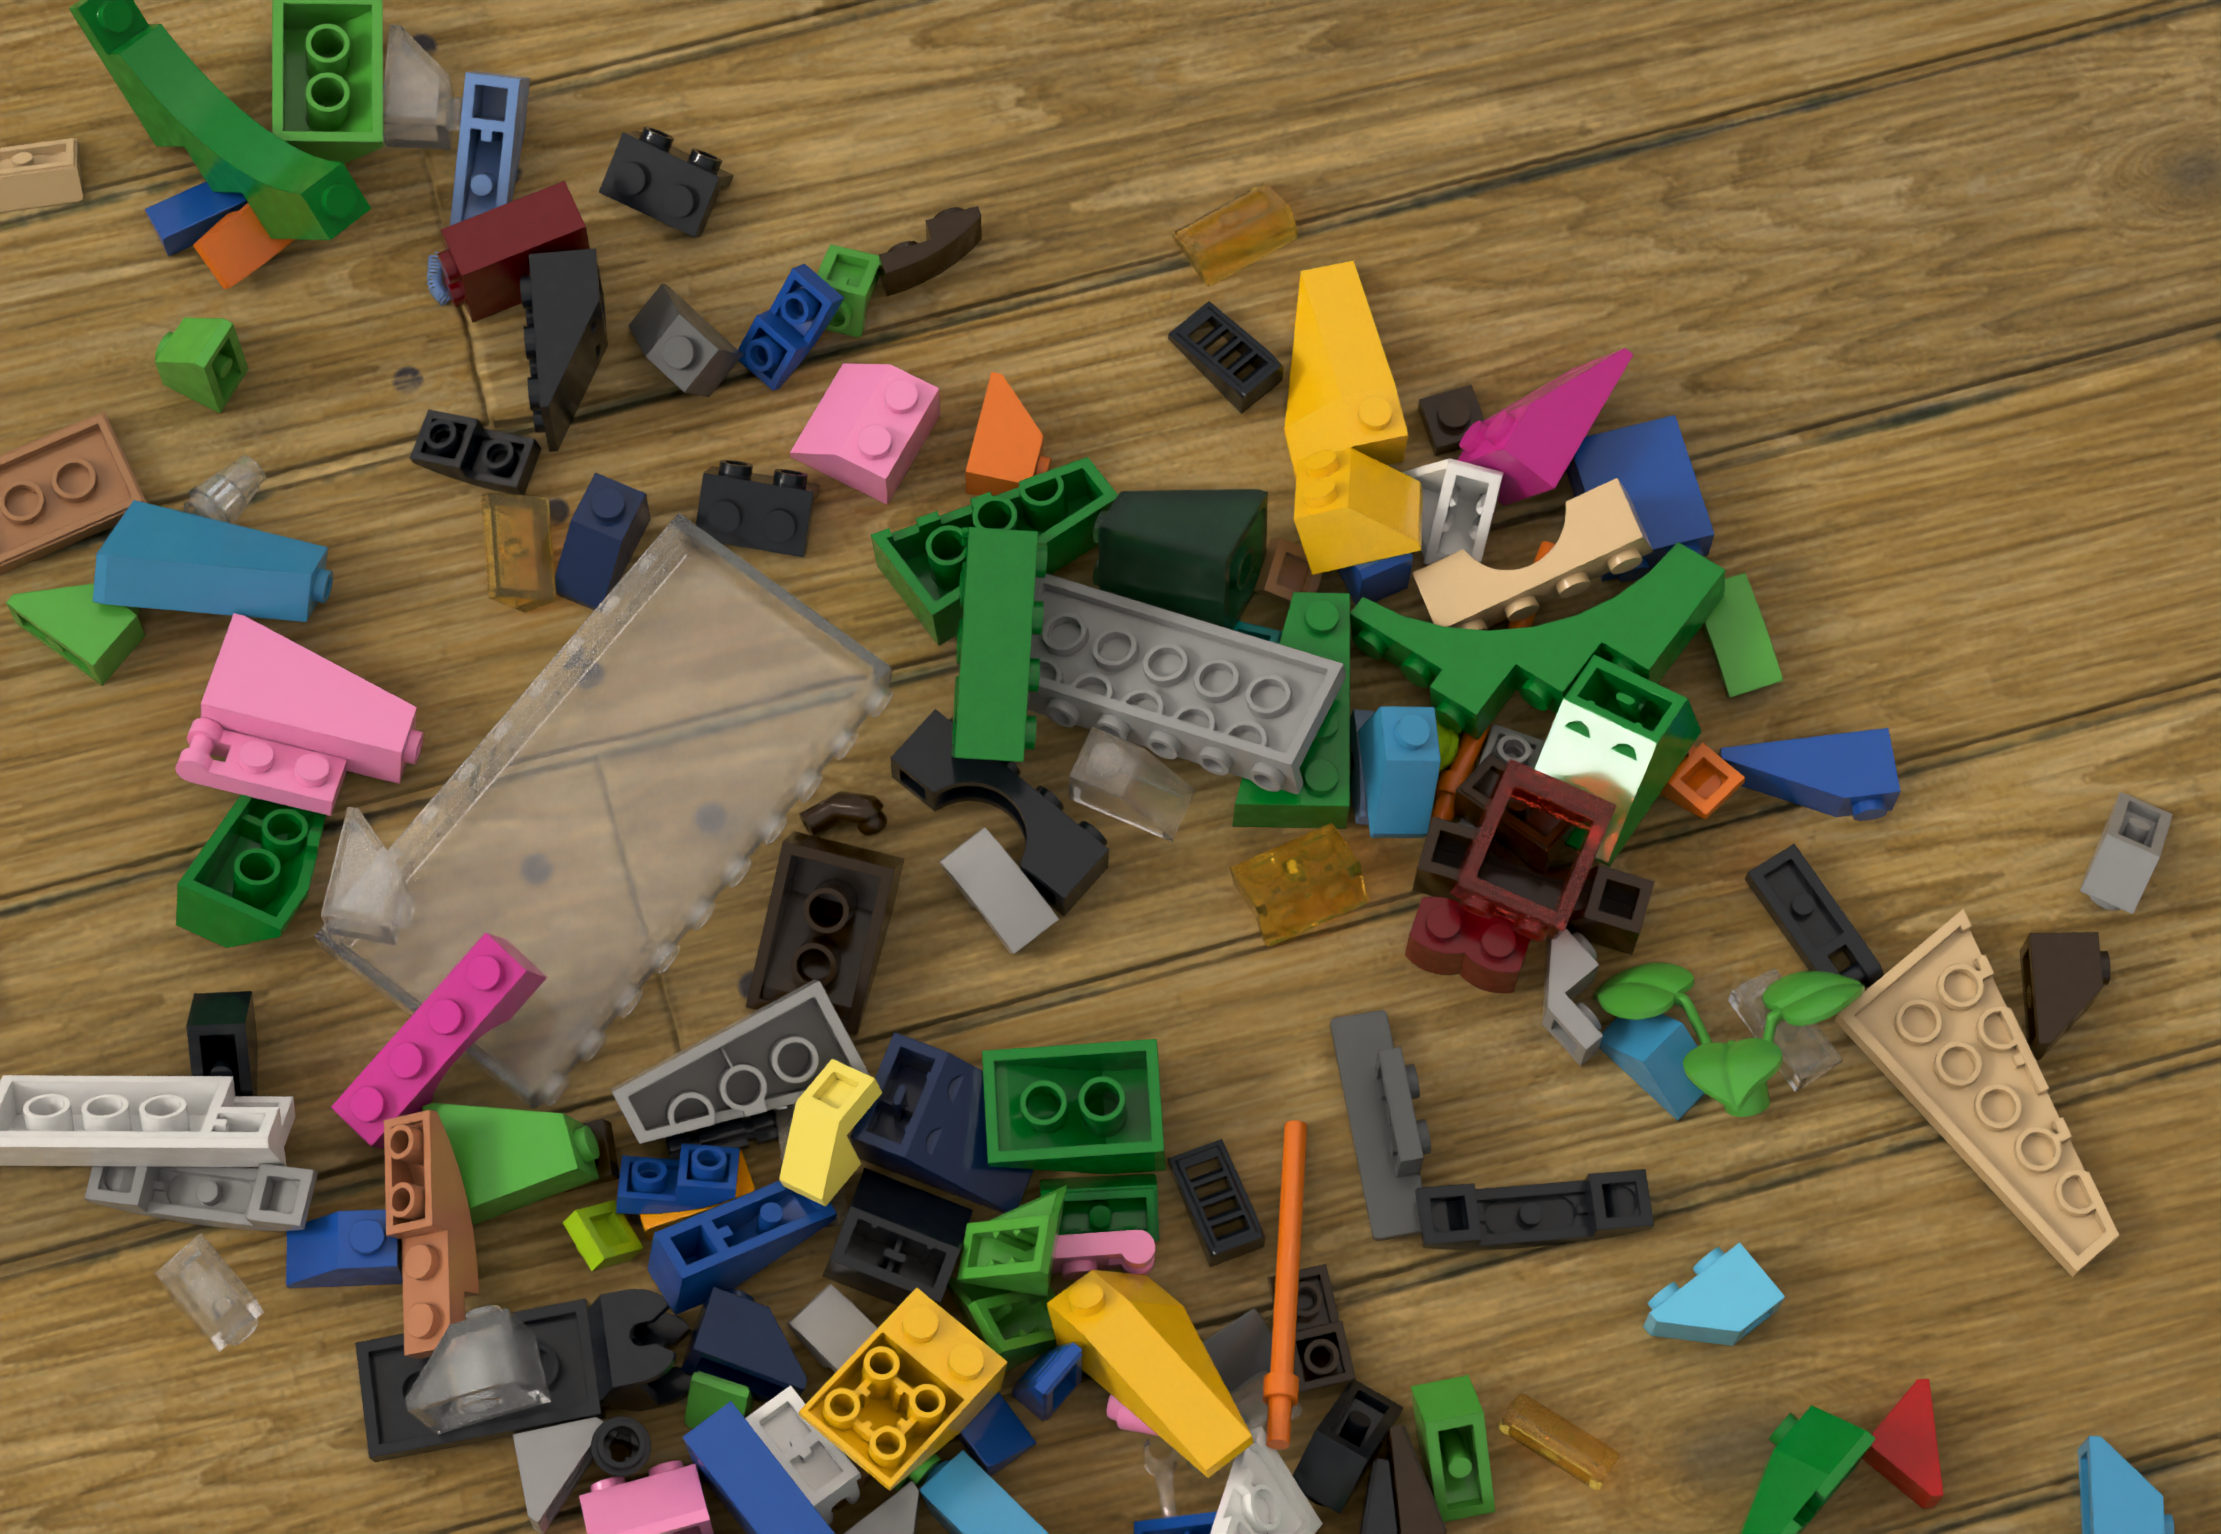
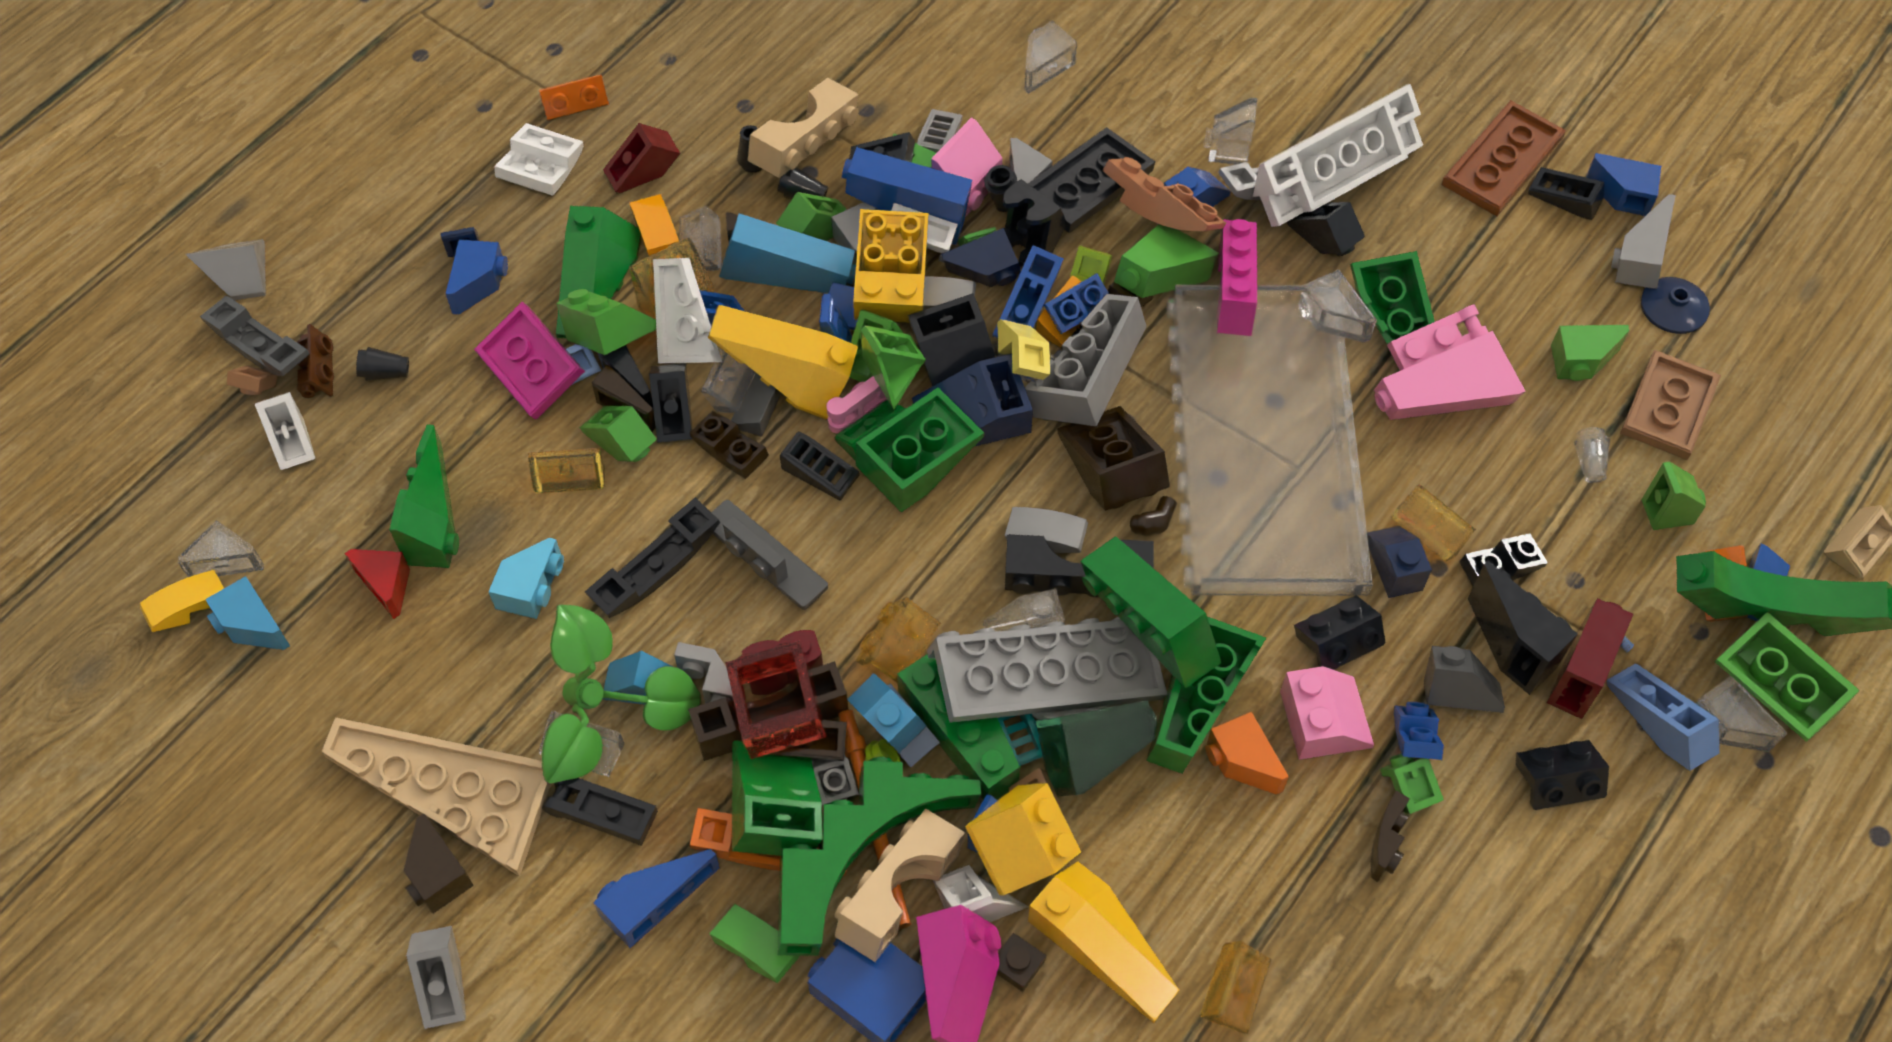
camera: 145 degrees right, 10 degrees down
dark azure slope [93,500,333,622] -> none
clear slope [405,1305,551,1435] -> none
black slope [1168,301,1284,414] -> none
orange bar [1262,1120,1307,1450] -> none

